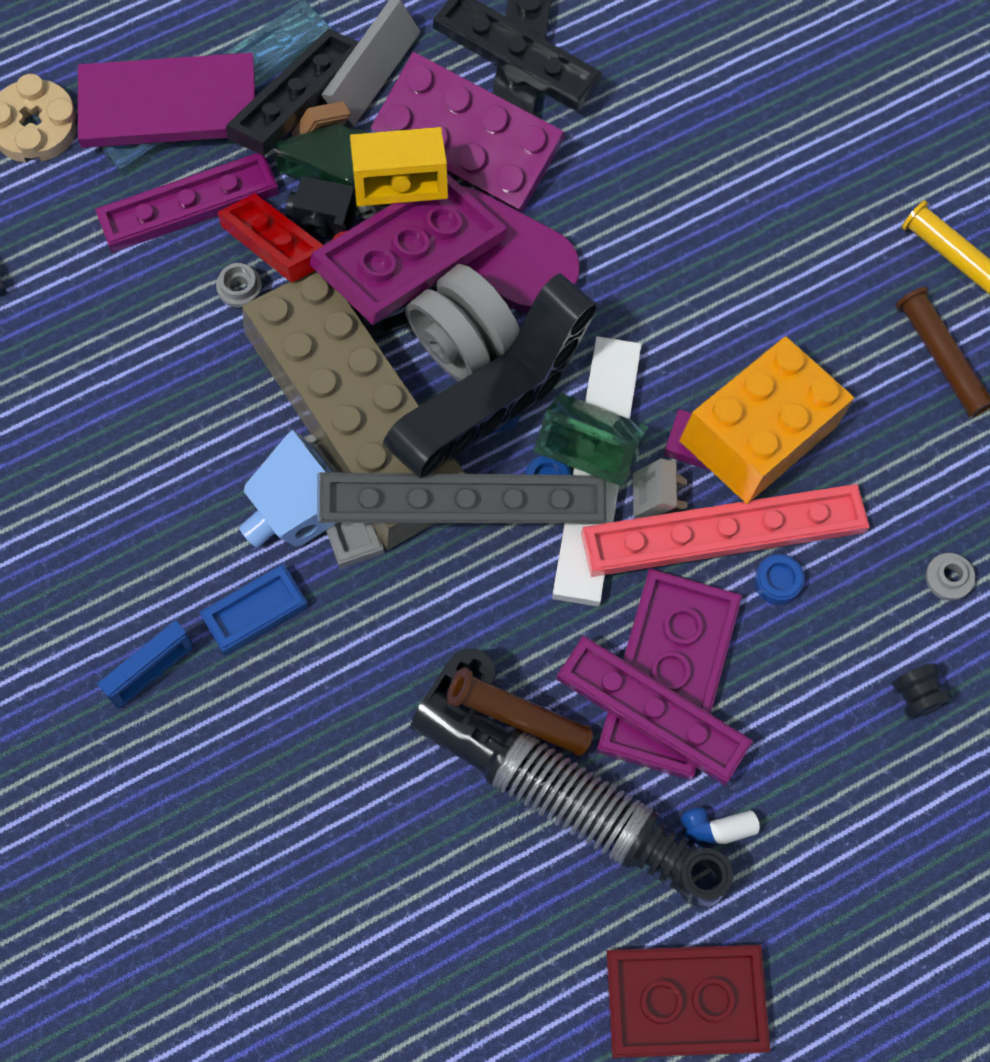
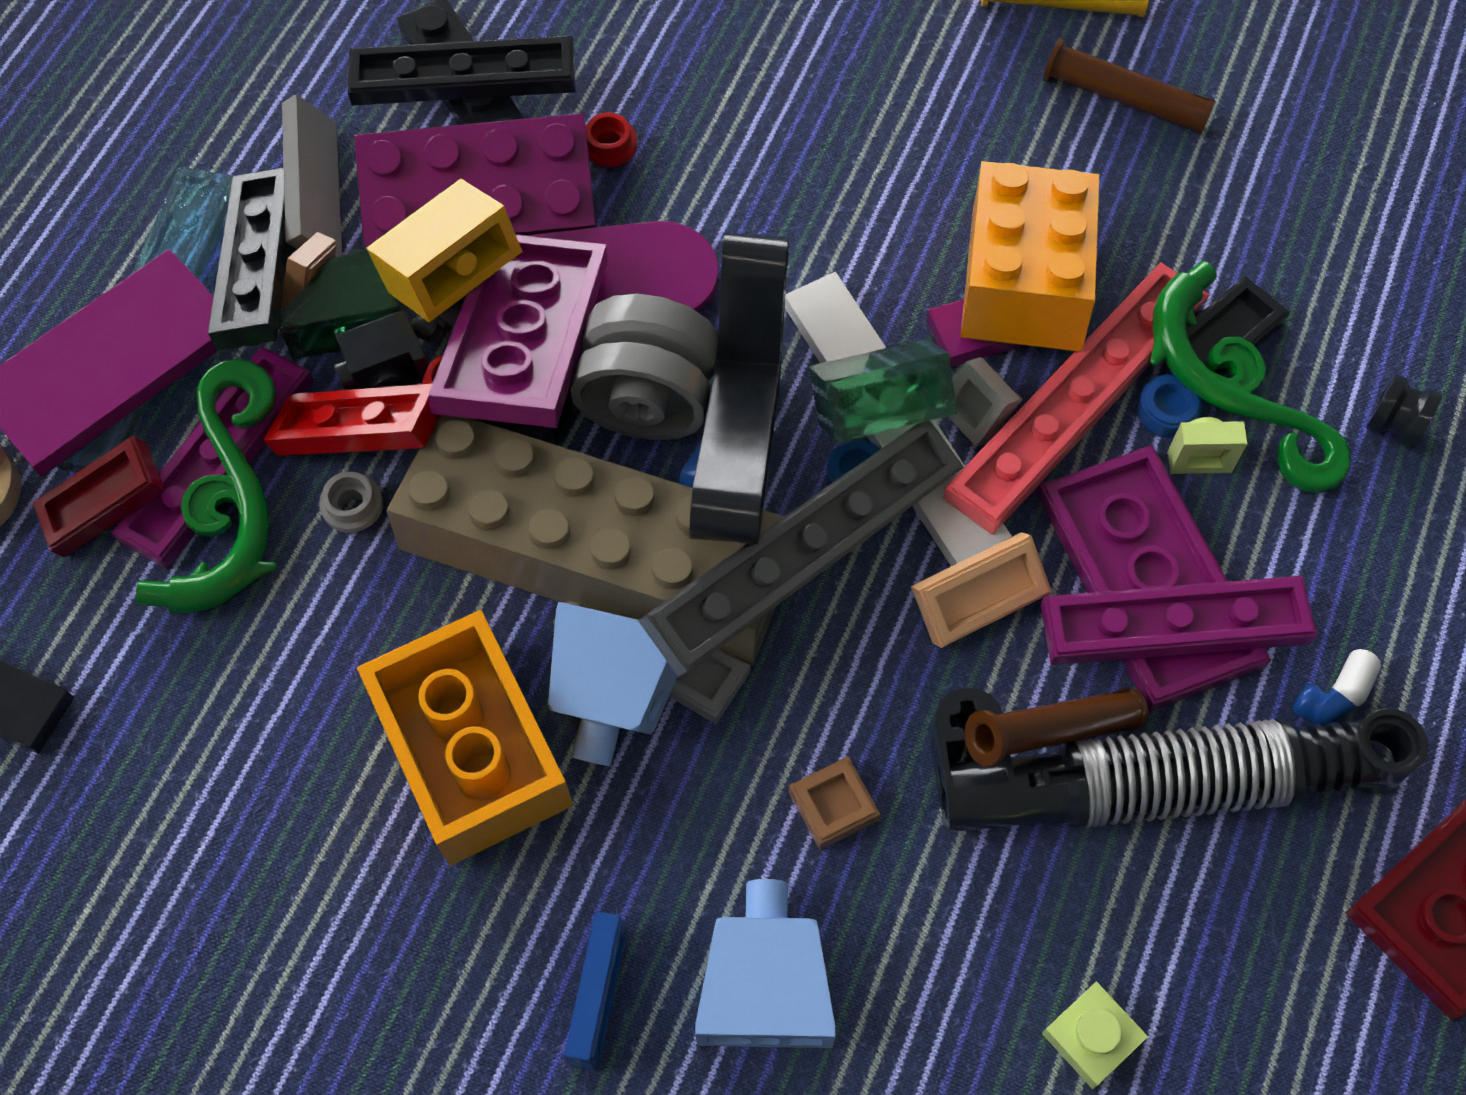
camera: 35 degrees left, 5 degrees down
blue tile [199,564,309,656] -> none
light grey plate [925,553,975,601] -> none
none -> dark red tile [33,436,165,558]
none -> green plant [136,359,277,614]
none -> light orange brick [357,610,574,866]
none -> red plate [586,112,638,168]
none -> light blue torso [695,879,835,1048]
none -> medium nougat tile [788,756,880,850]
none -> light nougat tile [911,532,1052,648]
none -> yellowish green plate [1042,981,1148,1089]
none -> green plant [1150,261,1350,494]
none -> yellowish green plate [1167,417,1248,474]
none -> black tile [1187,276,1290,376]

